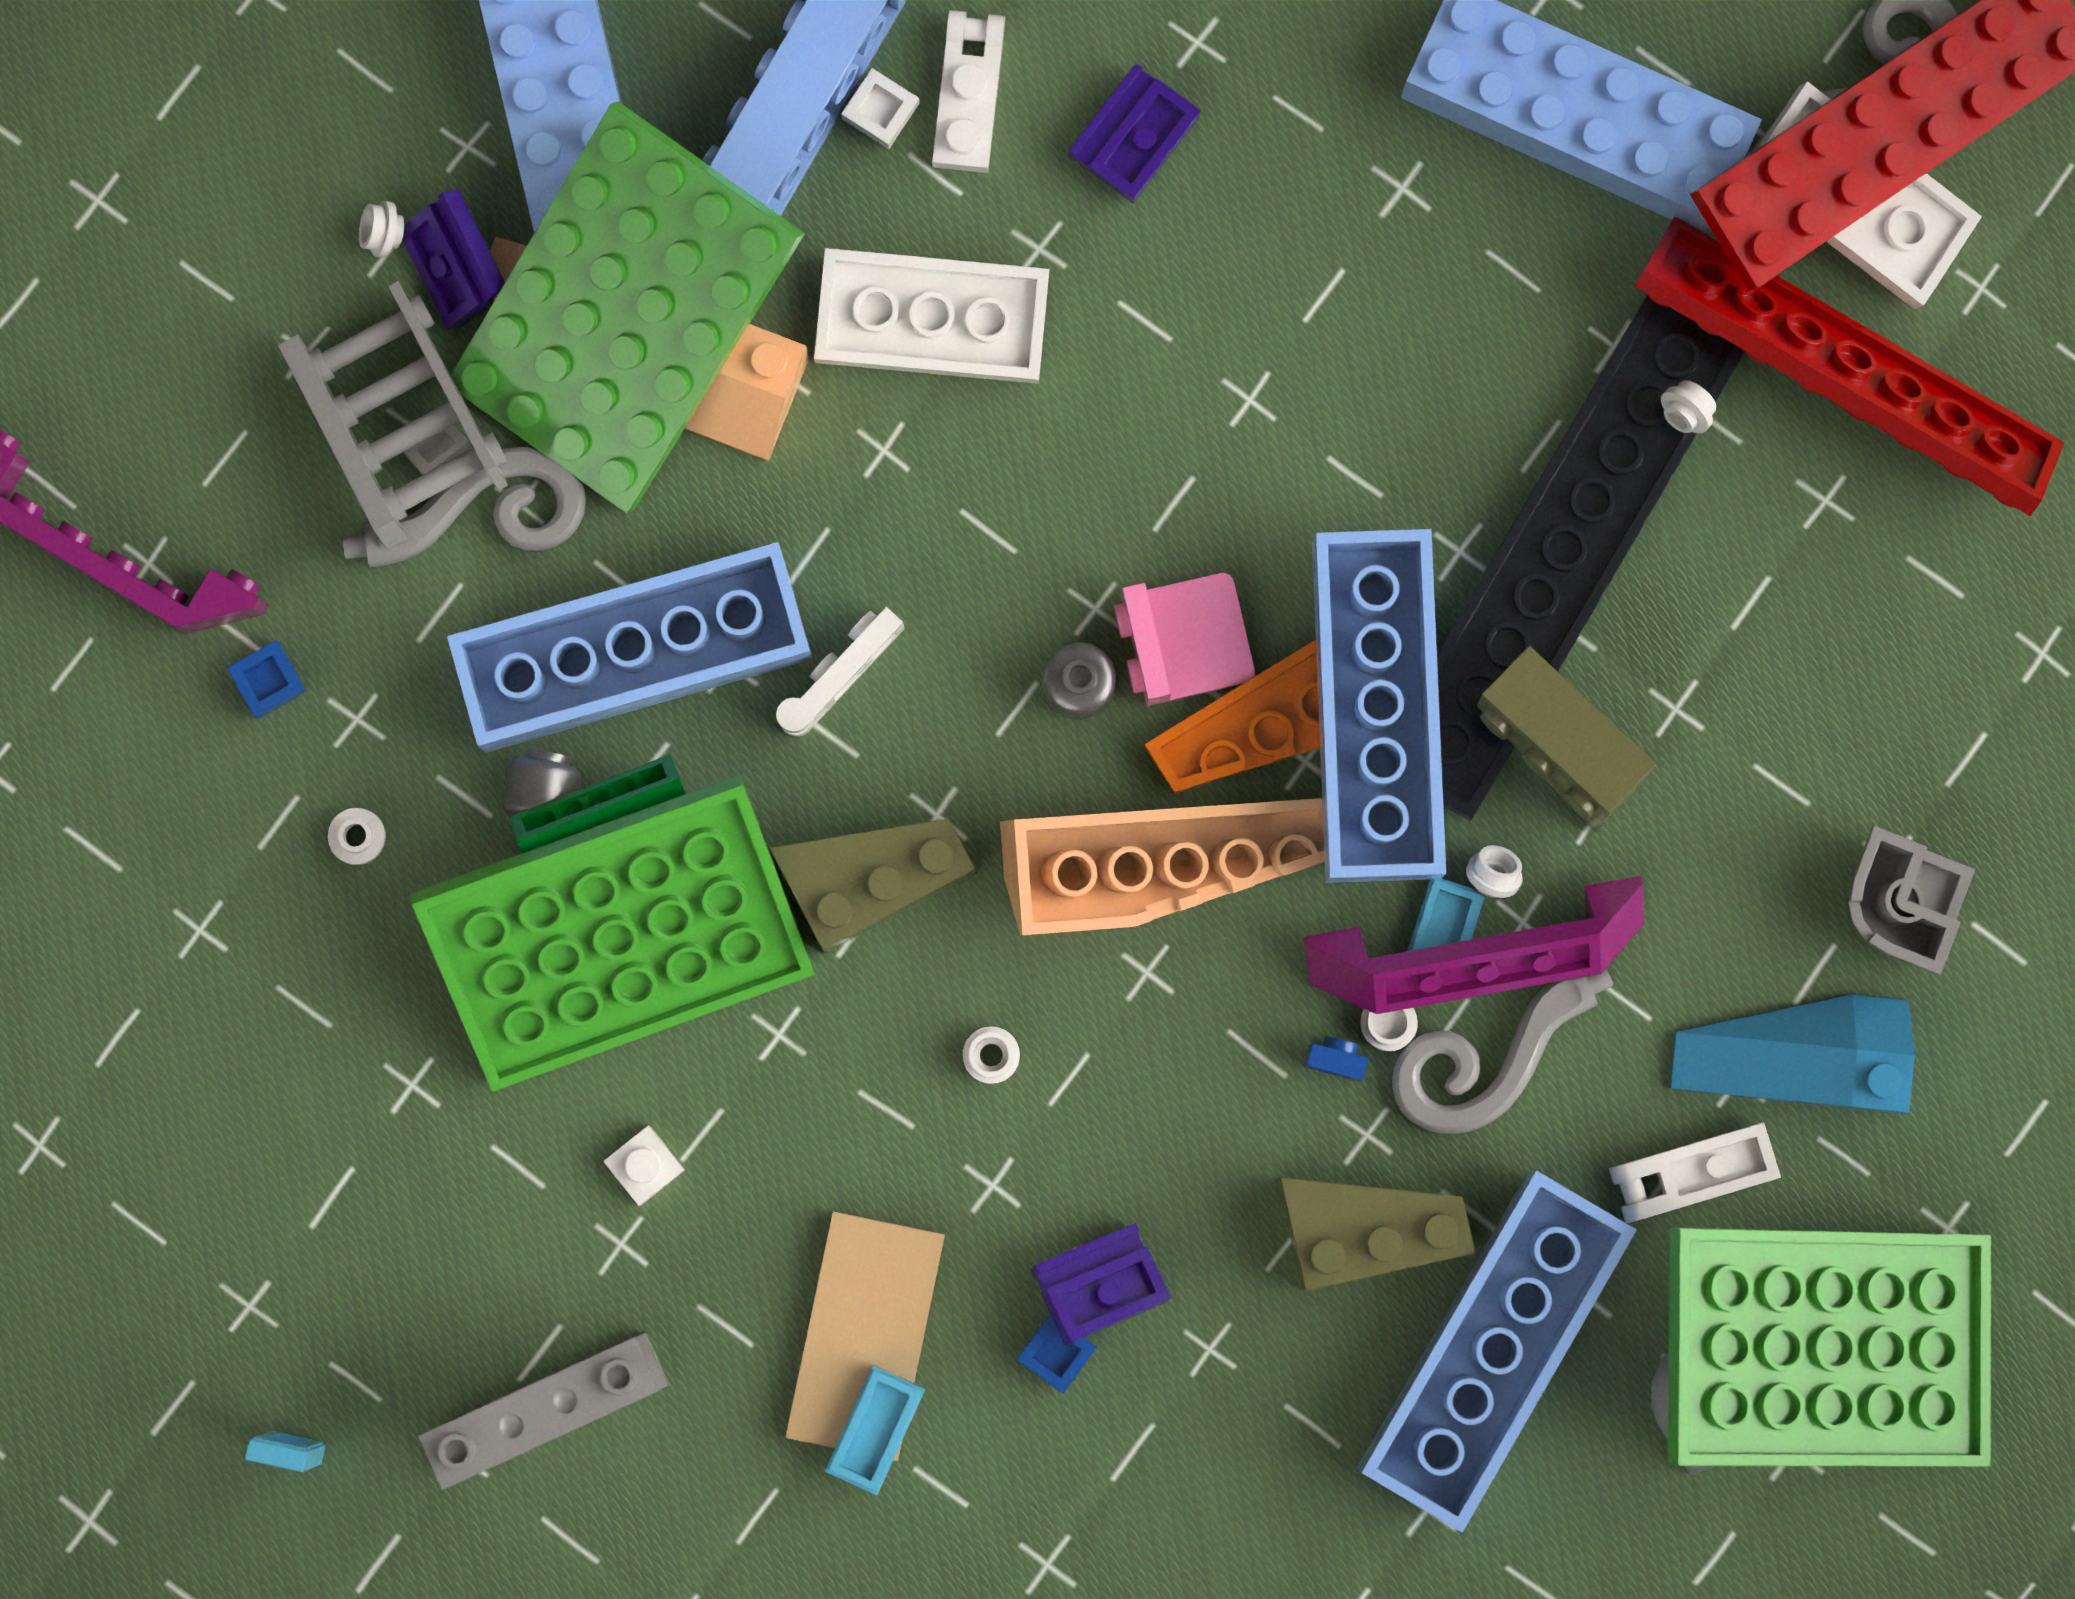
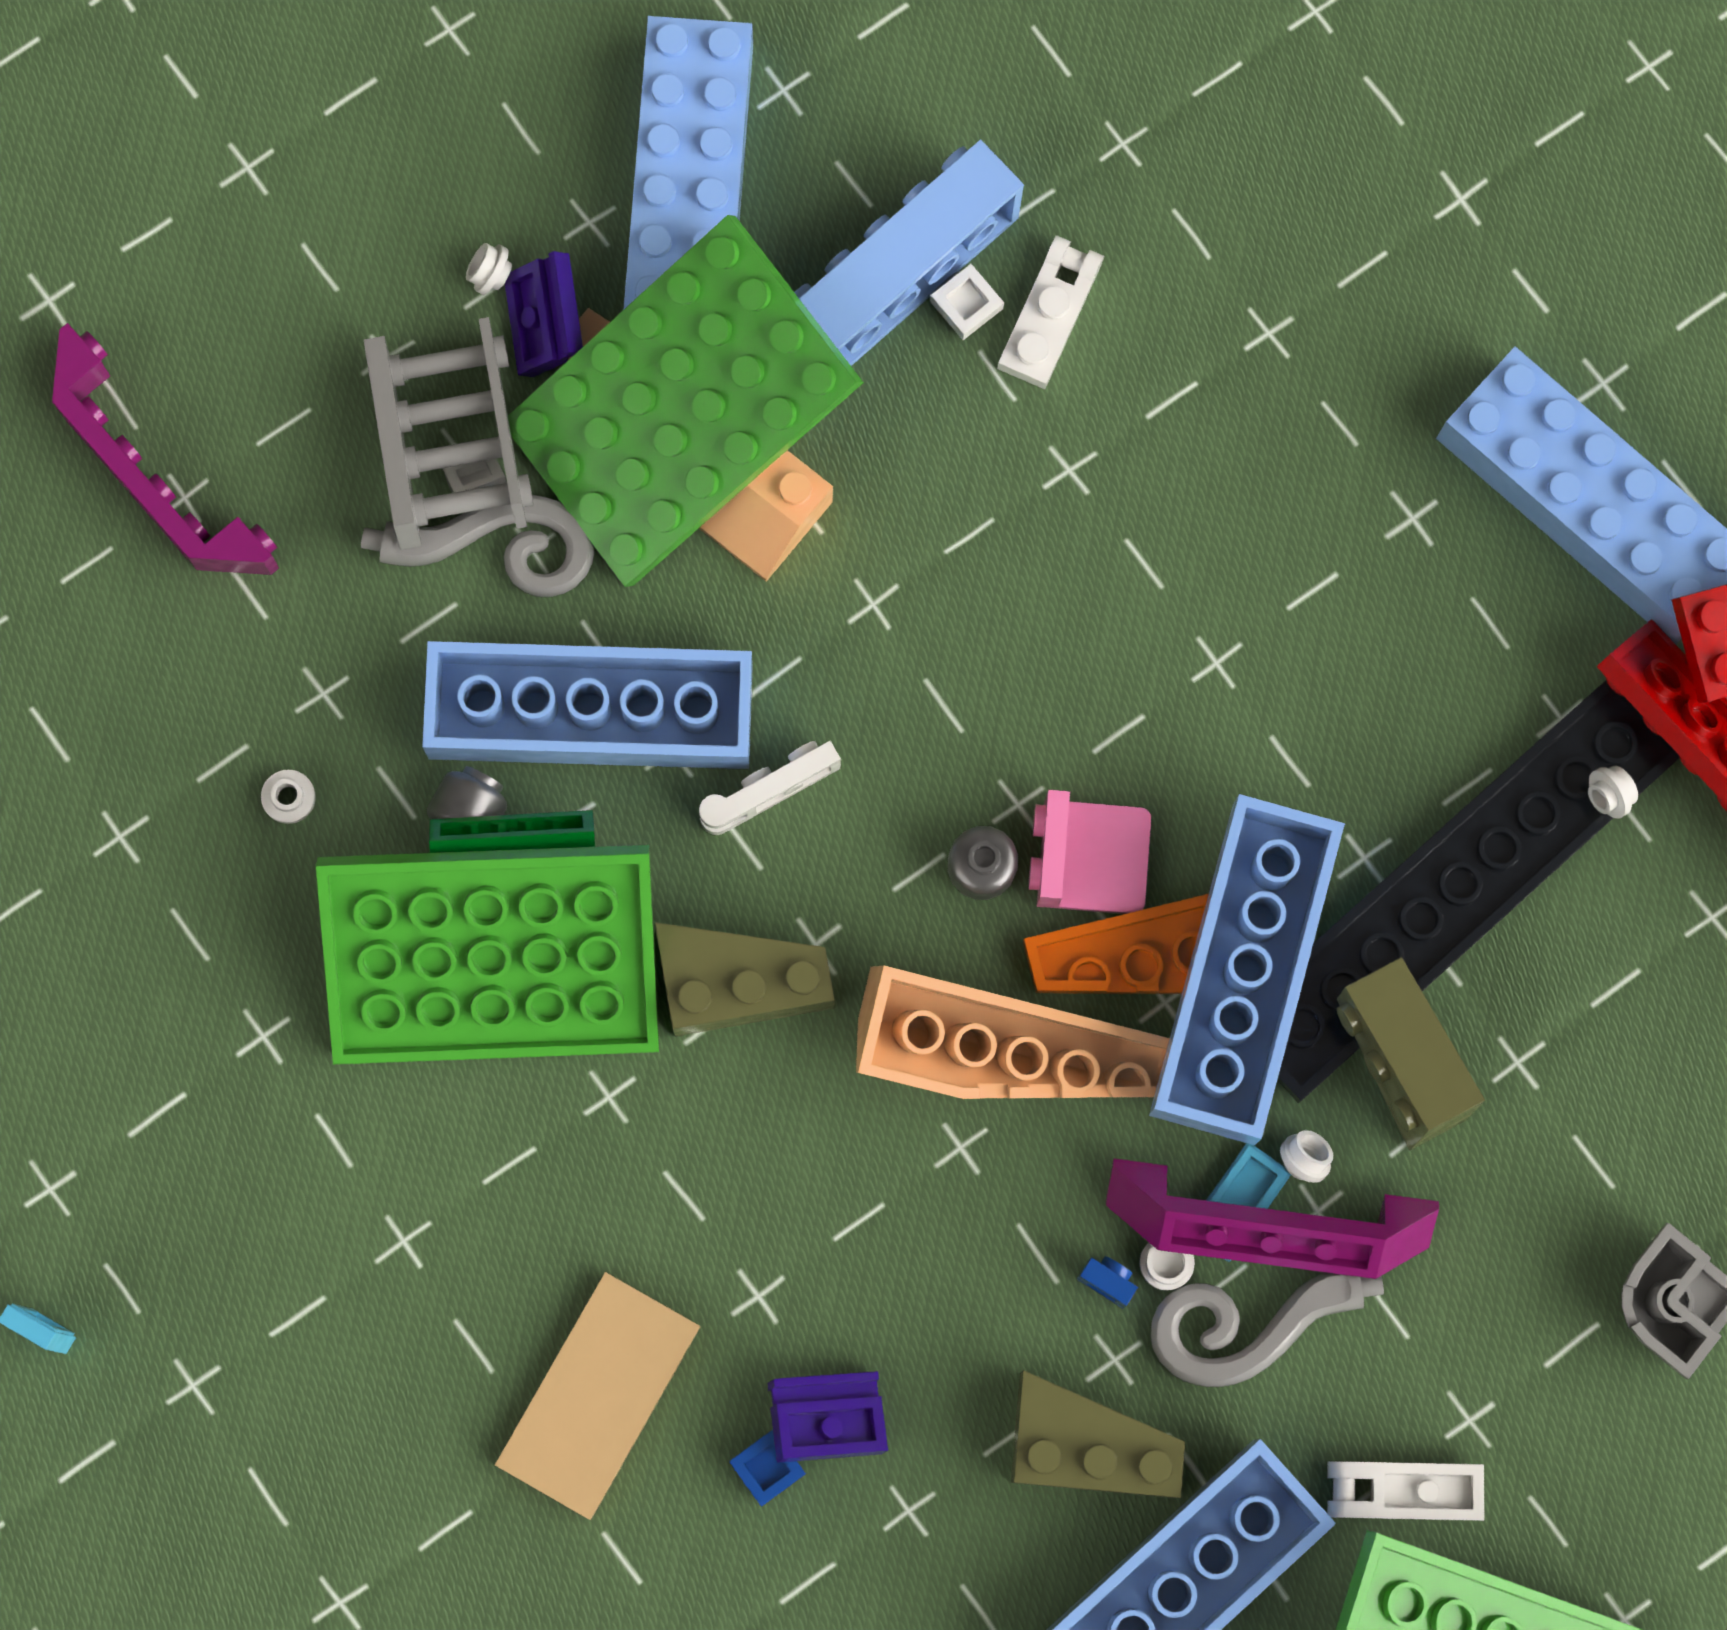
camera: 15 degrees right, 5 degrees down
blue plate [227,640,307,719] -> none
light grey fence [418,1332,670,1490] -> none
white plate [603,1125,685,1206] -> none
white plate [814,248,1049,384] -> none
medium azure tile [824,1365,926,1495] -> none
white plate [963,1026,1020,1084] -> none
dark purple plate [1068,63,1201,204] -> none
dark azure wedge [1669,994,1915,1114] -> none

